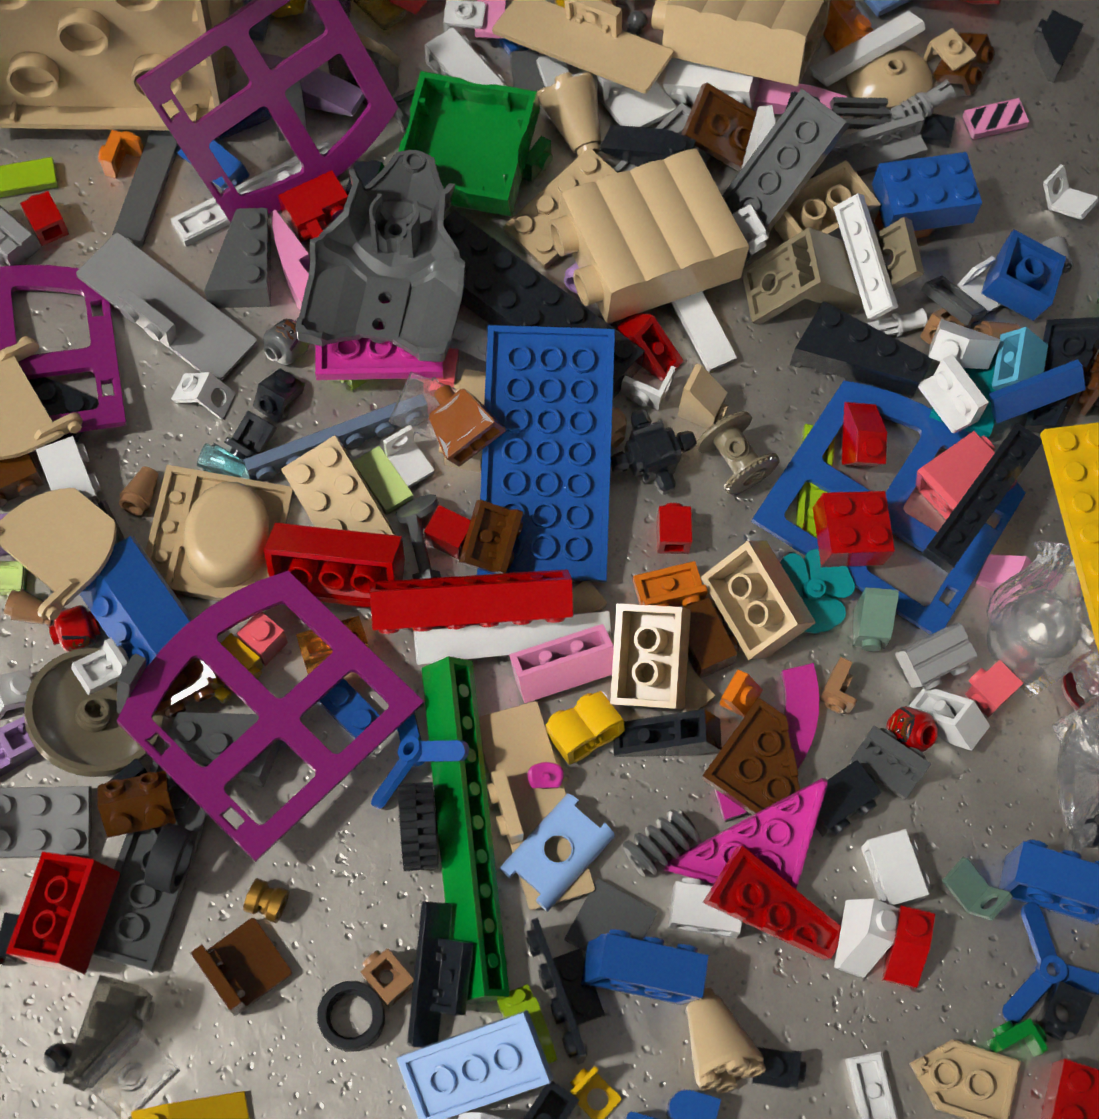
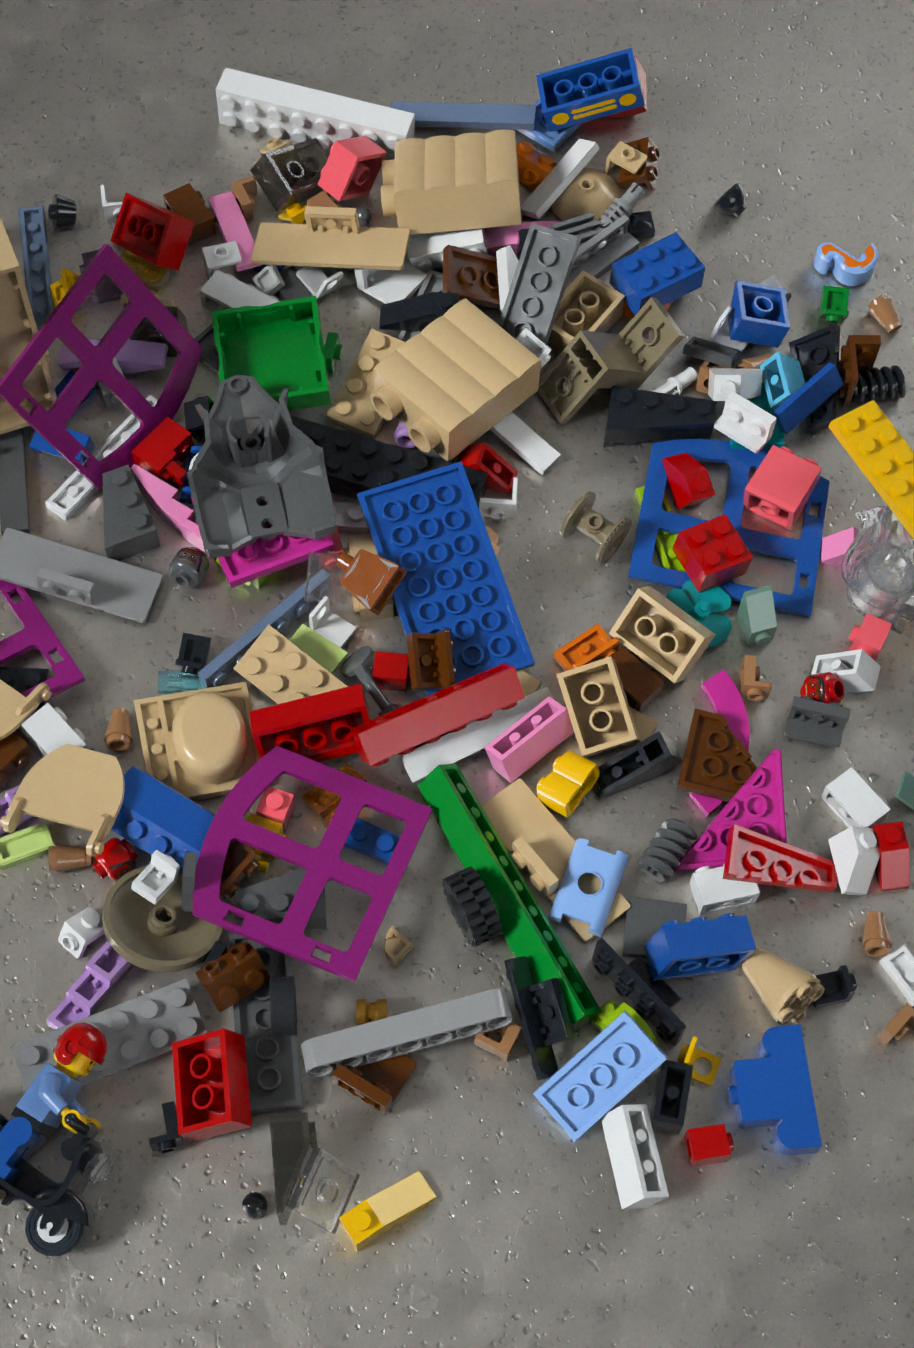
camera: 20 degrees left, 5 degrees down
white bracket [171,372,235,419] -> none
black bracket [253,368,305,422] -> none
black tyre [317,981,385,1052] -> none
blue piece [371,712,469,809] -> none
dark pink piece [528,762,564,788] -> none
tan cone [537,72,601,157] -> none
black piece [610,409,697,495] -> none
red brick [656,503,692,554] -> none
tan slope [678,363,729,429] -> none
orange bracket [719,669,763,717] -> none
black brick [815,760,882,837] -> none
white tile [833,193,898,320] -> none
light grey brick [895,623,978,690] -> none
black plate [921,423,1042,573] -> none
bright pink tile [963,98,1029,140] -> none
black slope [1034,10,1084,83] -> none
white bracket [1043,164,1099,220] -> none
none -> white tile [252,265,285,296]
none -> light grey beam [301,989,513,1077]
none -> tan tile [385,925,414,969]
none -> black brick [714,183,747,218]
none -> medium nougat cone [862,911,892,957]

